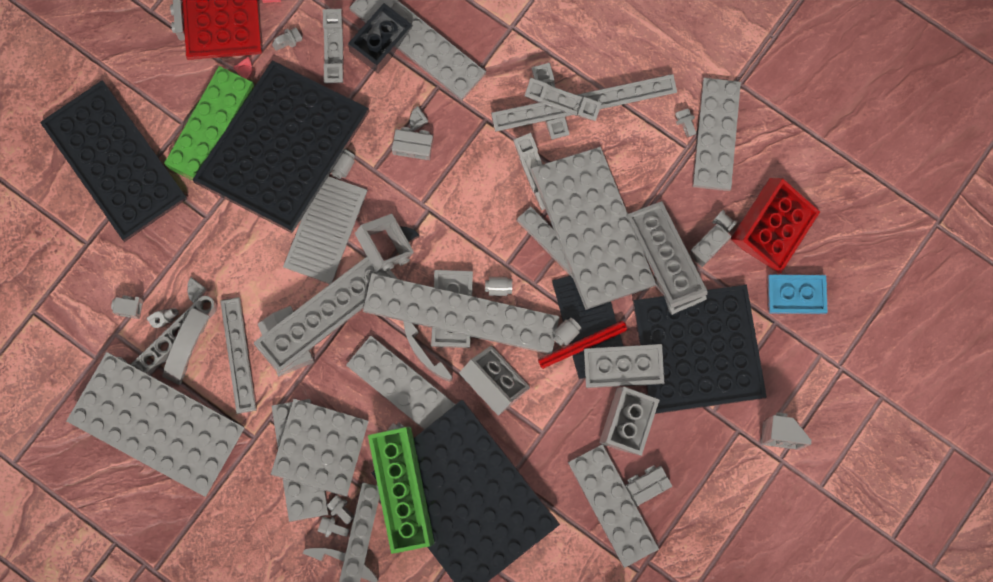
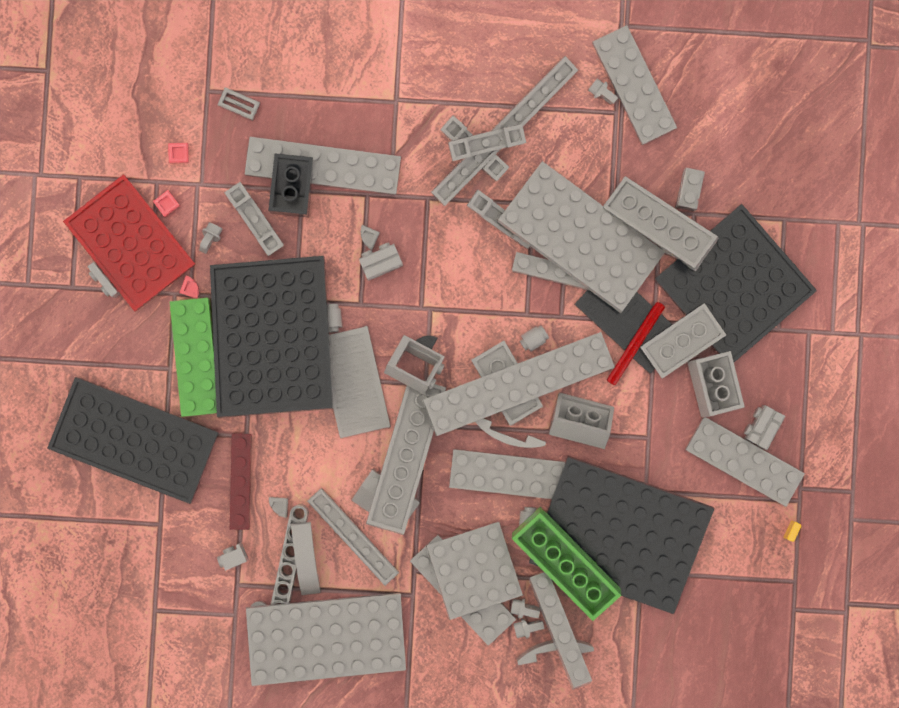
camera: 30 degrees left, 10 degrees up
light grey piece [147,308,179,328] -> none
light grey brick [553,317,581,346] -> none
light grey bush [712,210,738,233] -> none
red slope [730,178,820,274] -> none
light grey slope [761,413,812,450] -> none
dark azure plate [768,275,828,314] -> none
none -> dark red plate [229,433,252,530]

